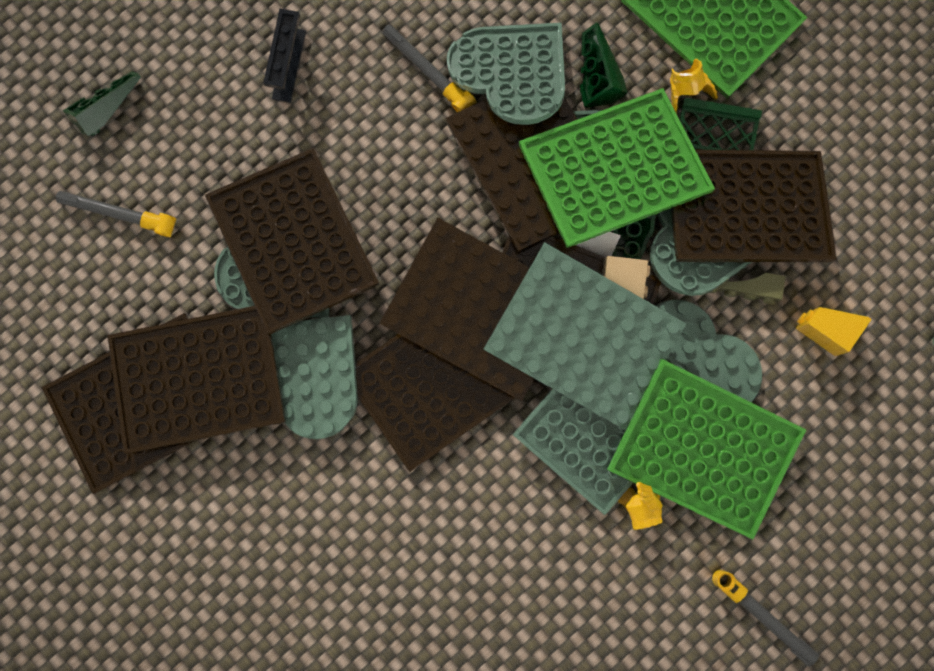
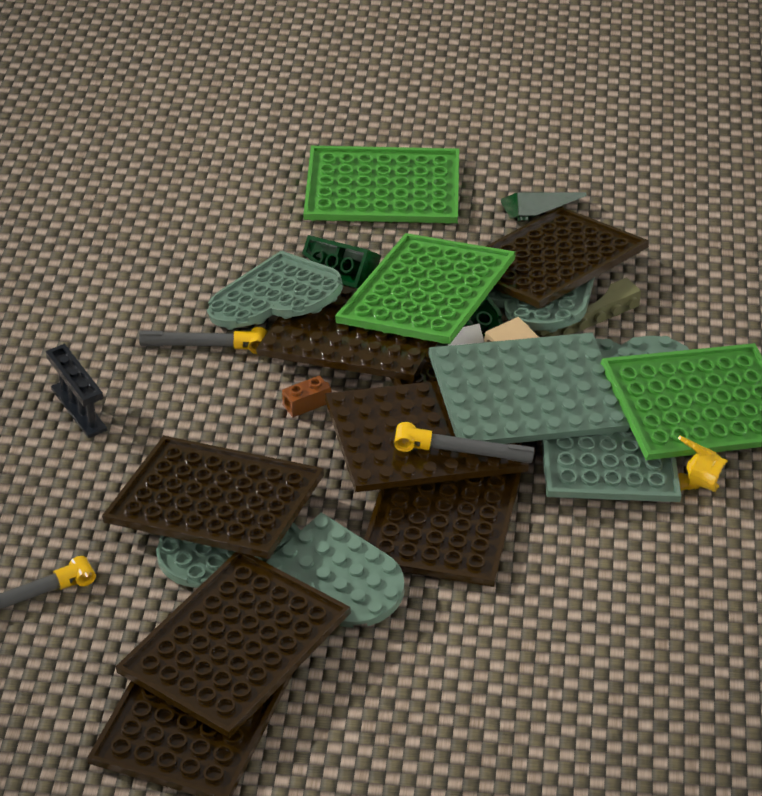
camera: 45 degrees left, 40 degrees down
yellow helmet [670,59,718,114] -> none
dark green fence [679,98,762,150] -> none
yellow slope [796,307,872,356] -> none
none -> dark orange brick [282,375,332,417]
none -> dark grey piece [394,422,534,463]
none -> wedge [501,192,587,222]

